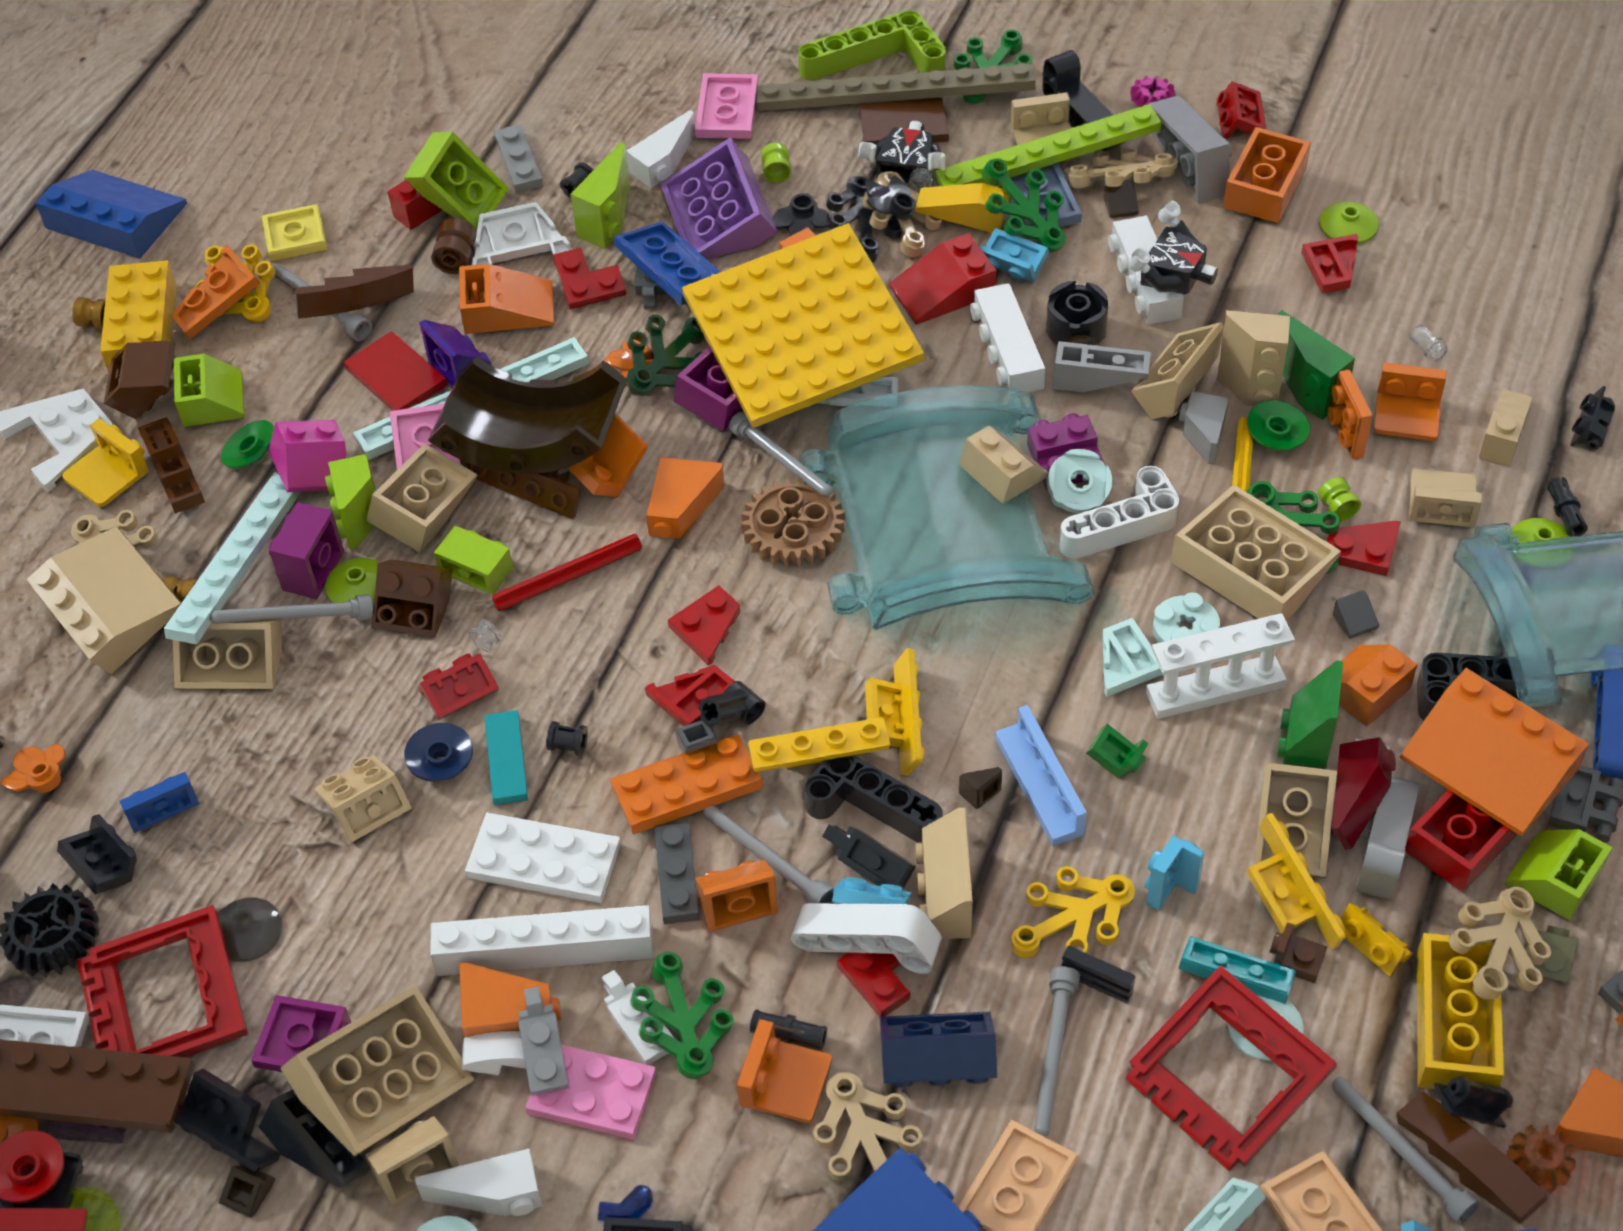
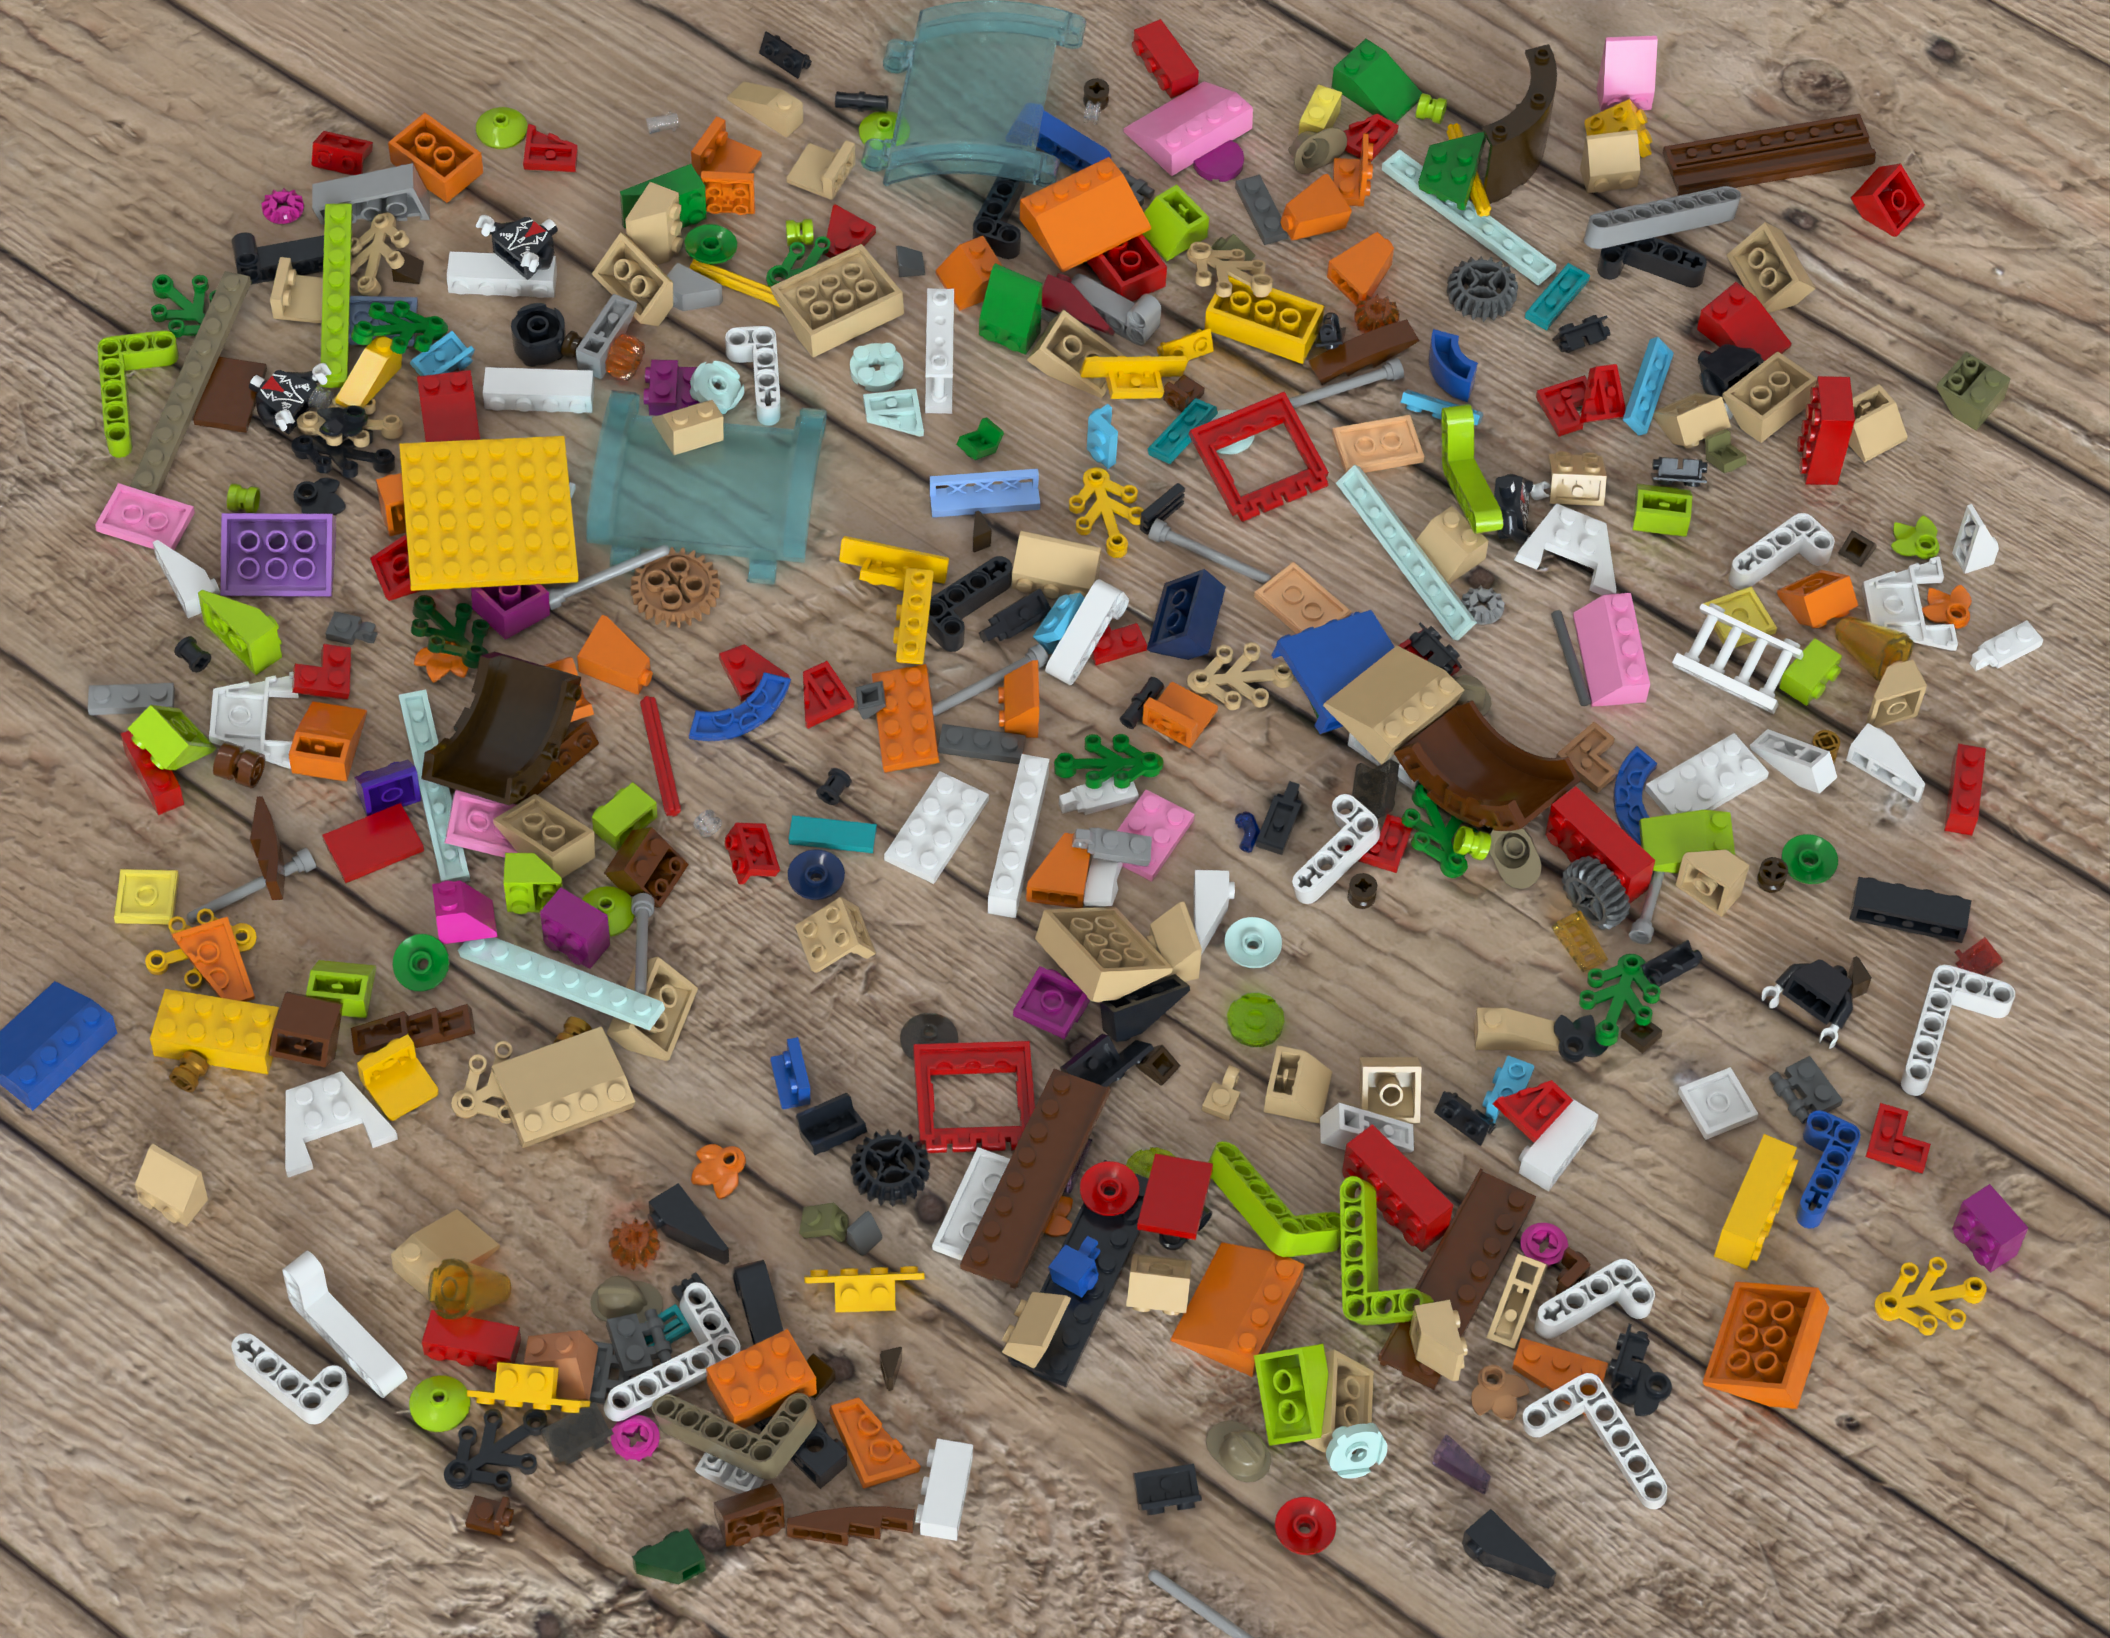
camera: 80 degrees left, 5 degrees up
blue tile [614,221,720,305] -> none
black piece [698,681,766,727] -> none
none -> clear orange gear [605,334,645,381]
none -> blue tile [689,672,791,741]

